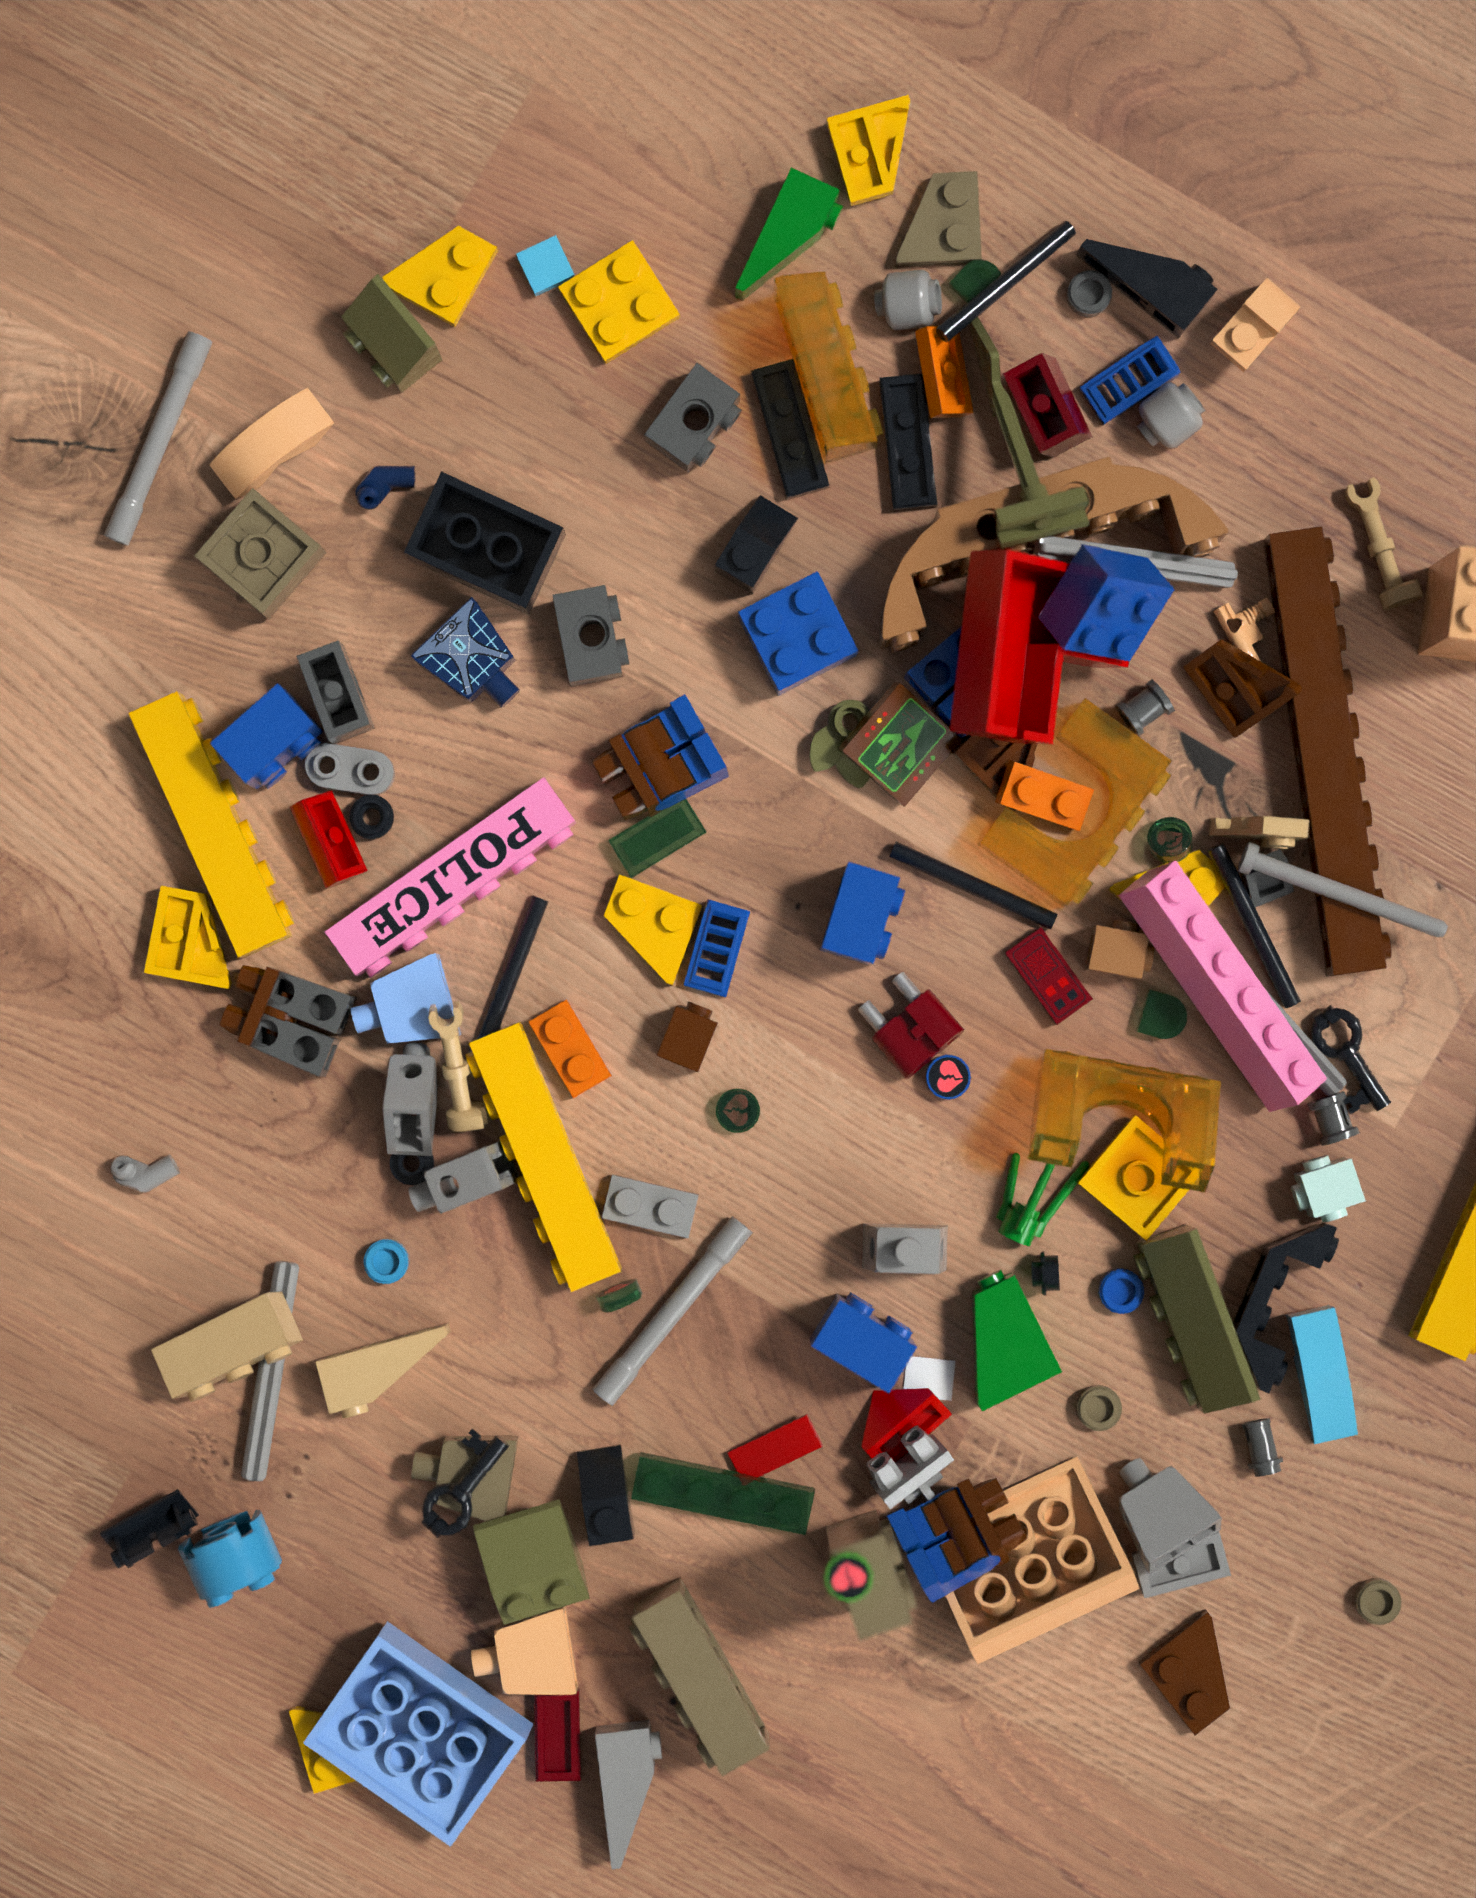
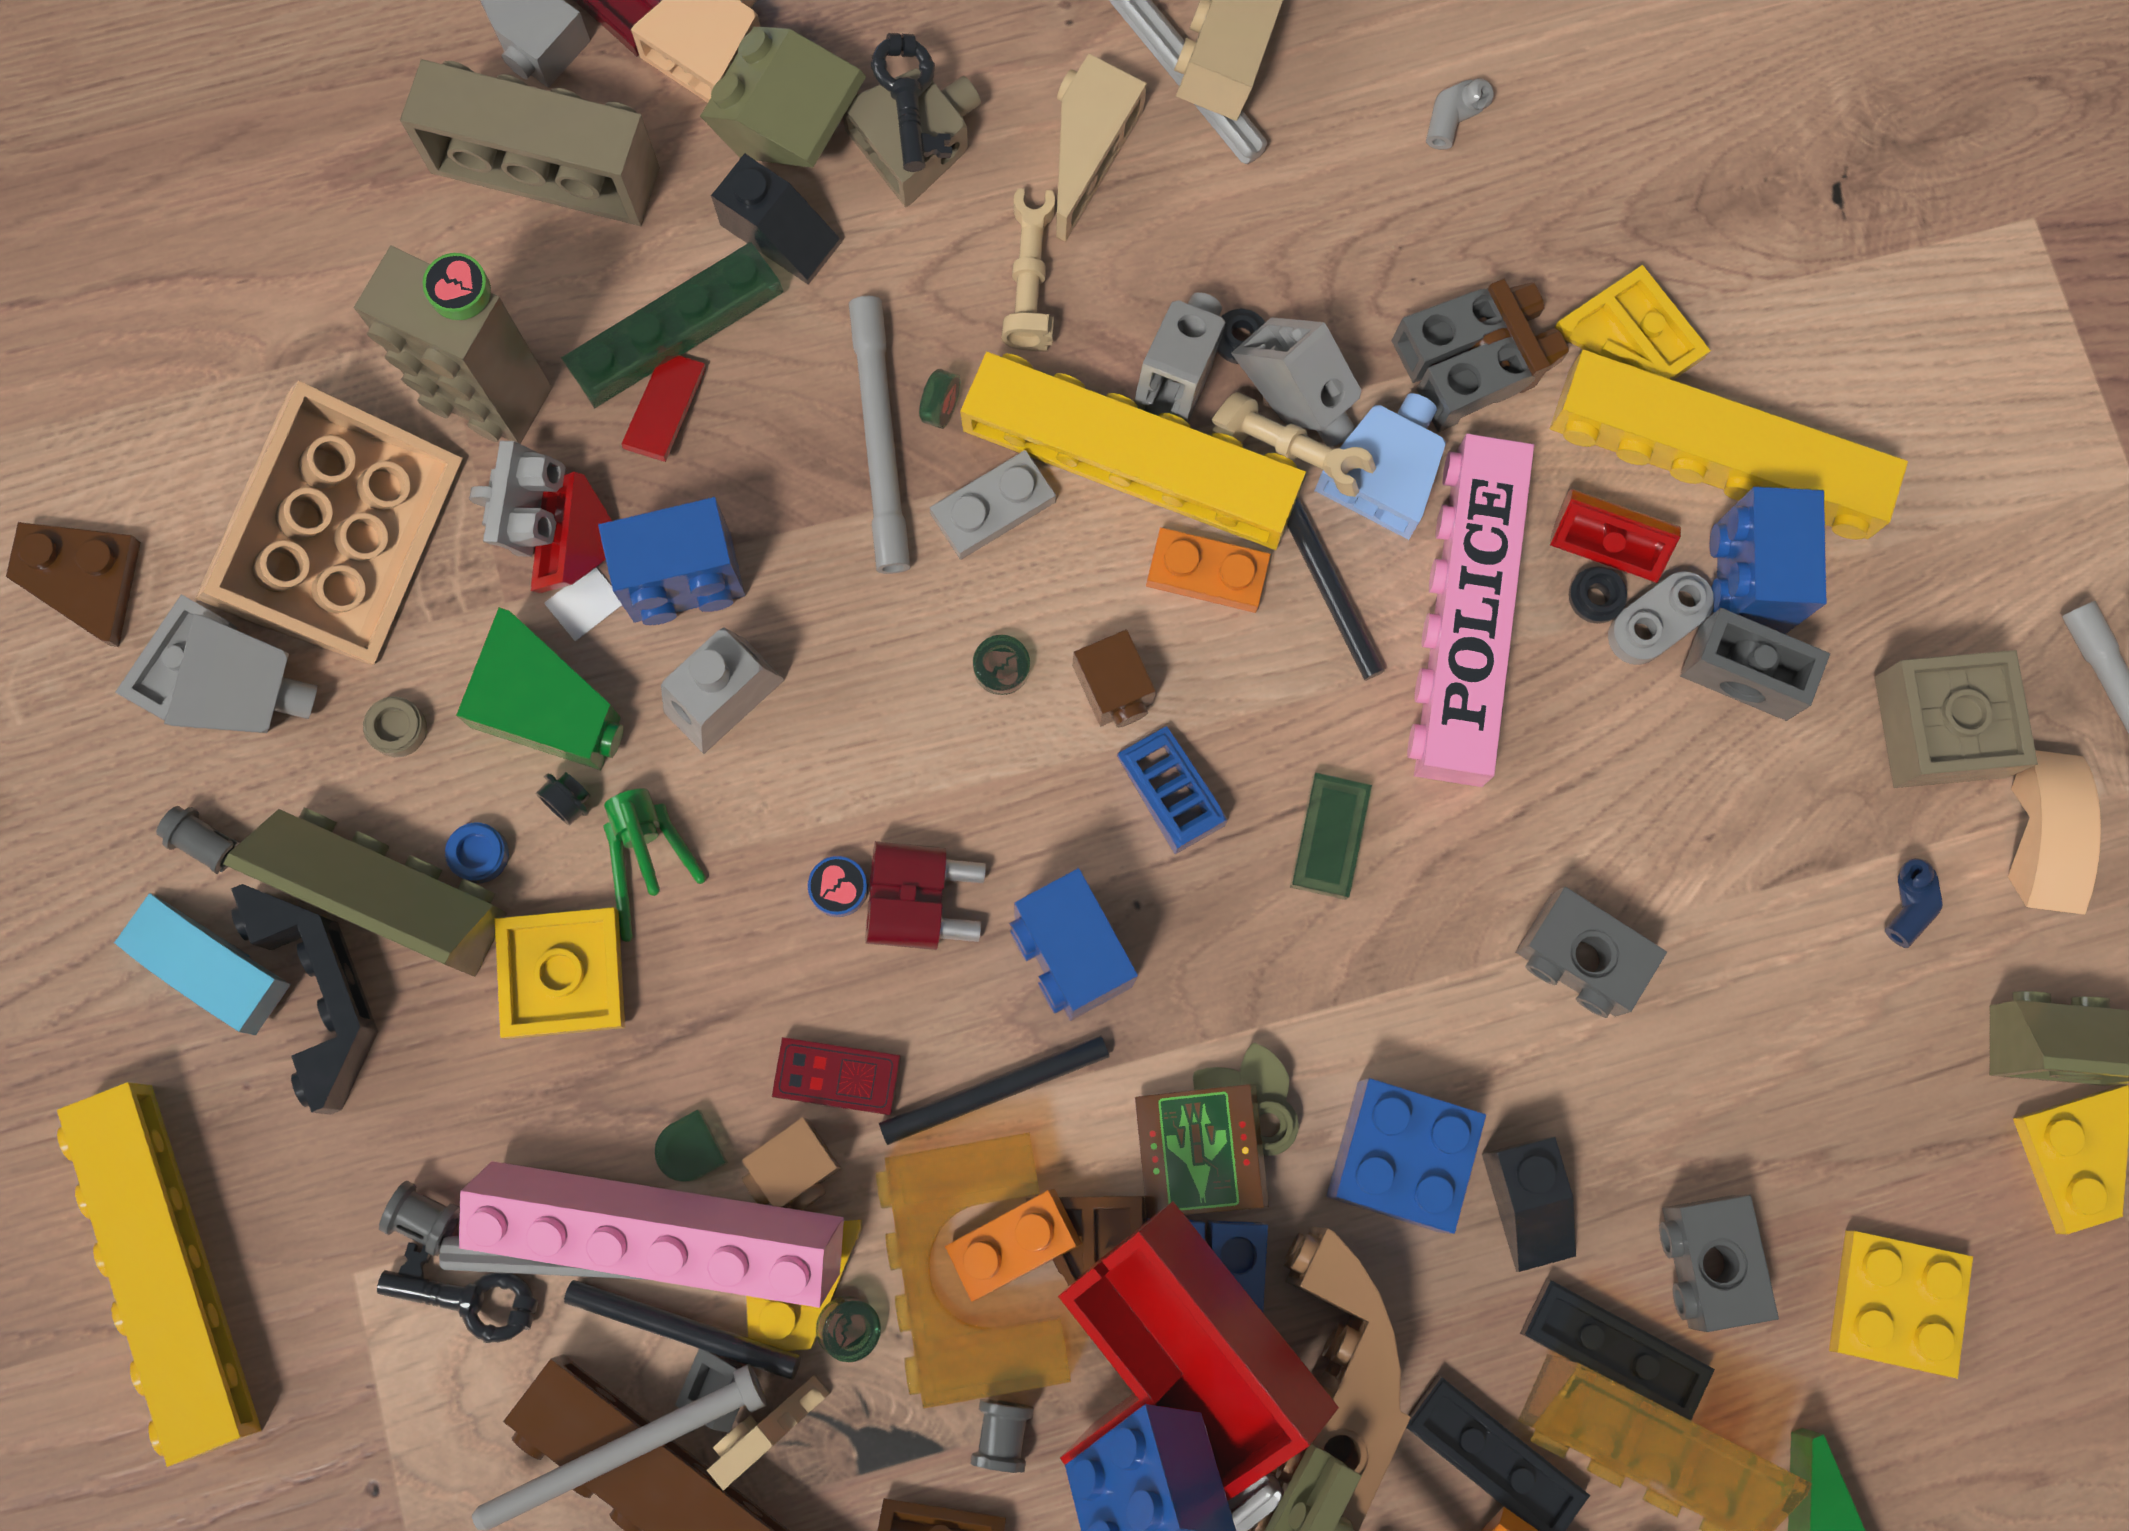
camera: 130 degrees right, 10 degrees down
dark azure tile [364,1239,409,1284] -> none
black brick [404,471,566,615] -> none
torso [411,597,520,708] -> none
medium azure tile [516,235,575,297] -> none
hips [592,694,729,821] -> none
yellow wing [604,874,703,985] -> none
hips [887,1478,1027,1603] -> none
clear yellow arch [1028,1049,1221,1192] -> none
light aqua brick [1291,1155,1366,1223] -> none
none -> tan piece [1001,188,1055,351]

